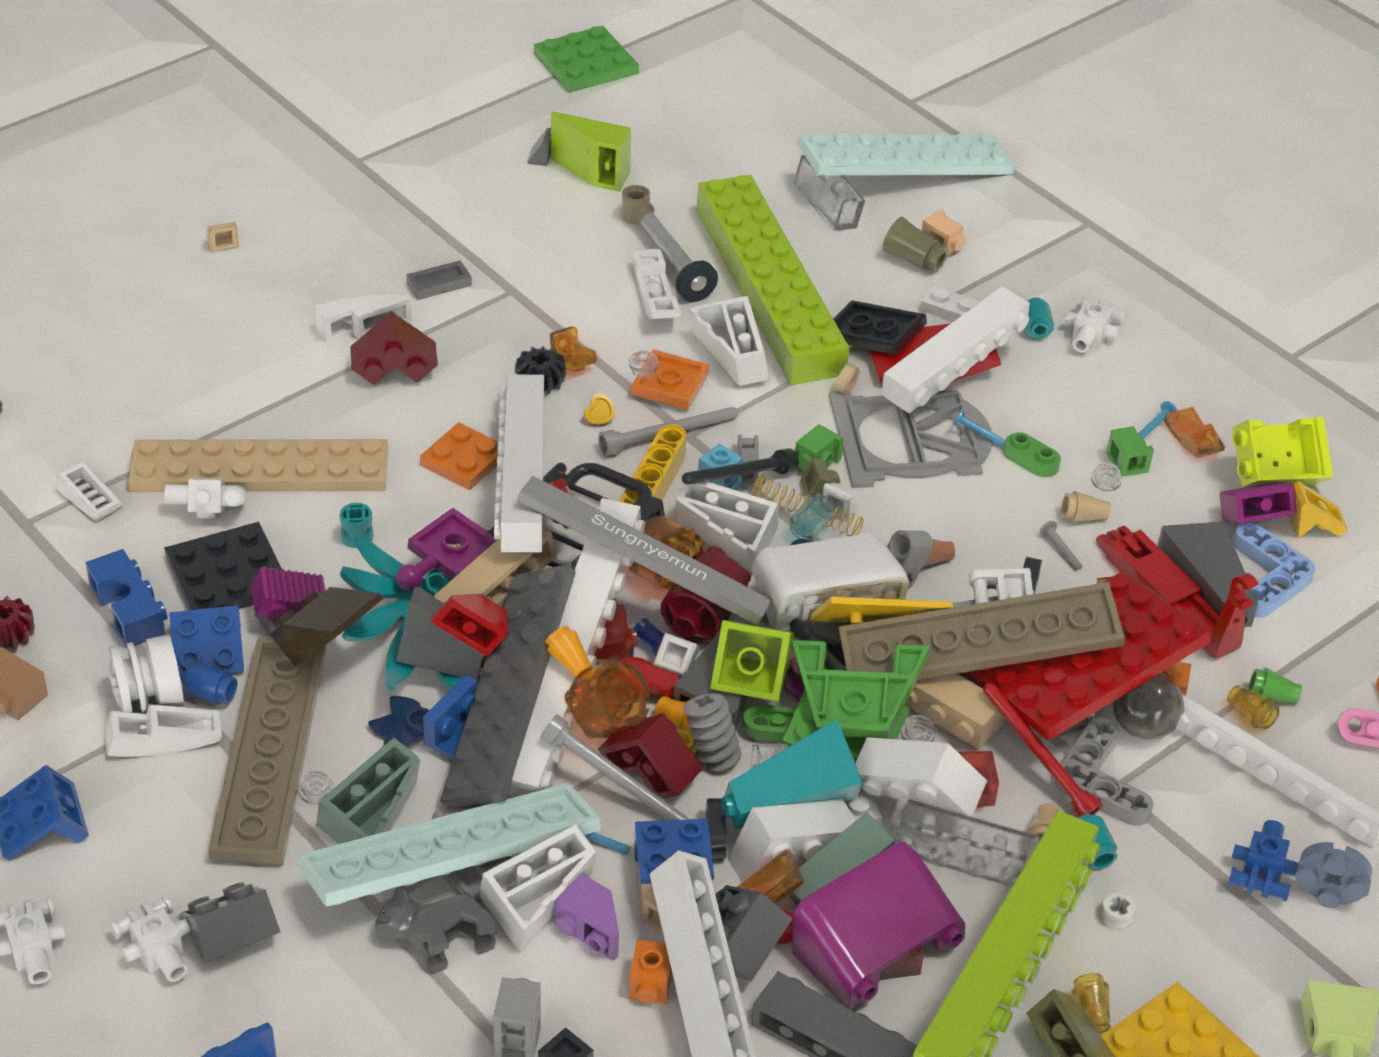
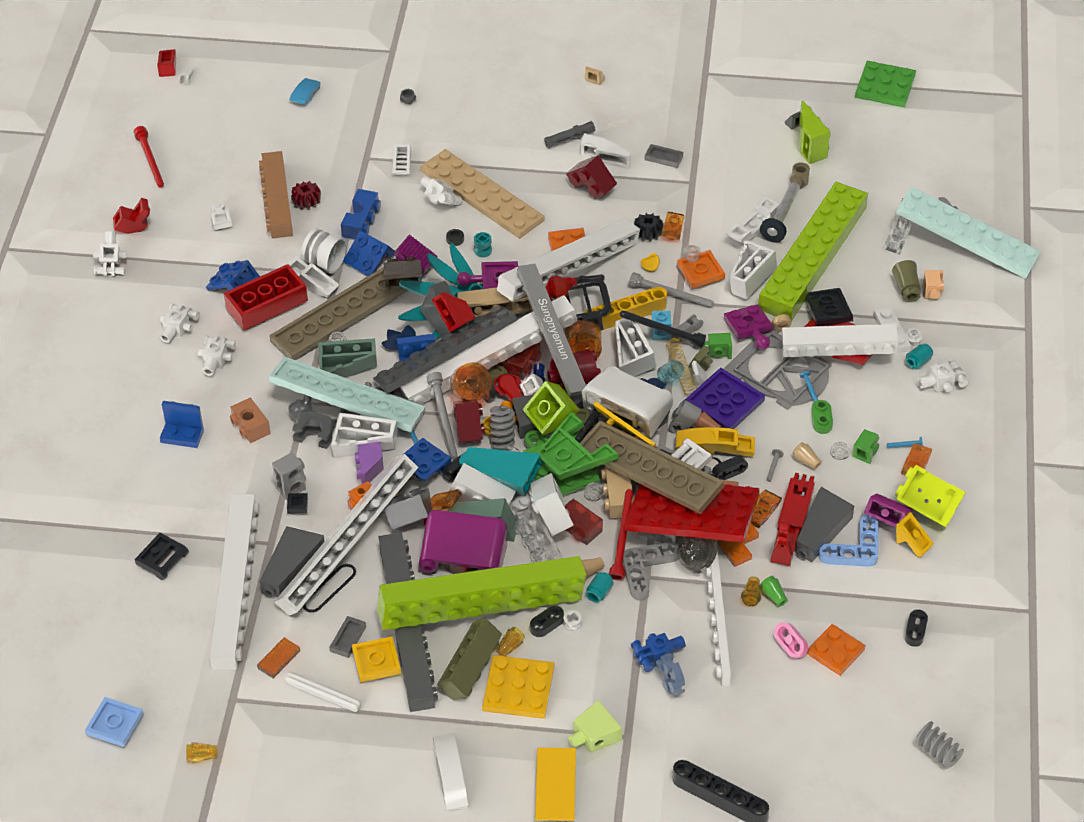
camera: 50 degrees right, 5 degrees up
black plate [164,521,282,610] -> none
dark grey slope [179,882,281,961] -> none
blue brick [183,662,238,705] -> none
light orange cone [545,626,593,679] -> none
none -> red brick [224,264,308,331]
none -> nougat brick [230,397,271,443]
none -> pearl dark grey tile [446,229,464,246]
none -> black beam [530,606,564,637]
none -> dark grey pin [544,121,595,148]
none -> yellow slope [675,427,755,457]
none -> dark purple plate [685,367,765,429]
none -> magenta plate [724,304,773,350]

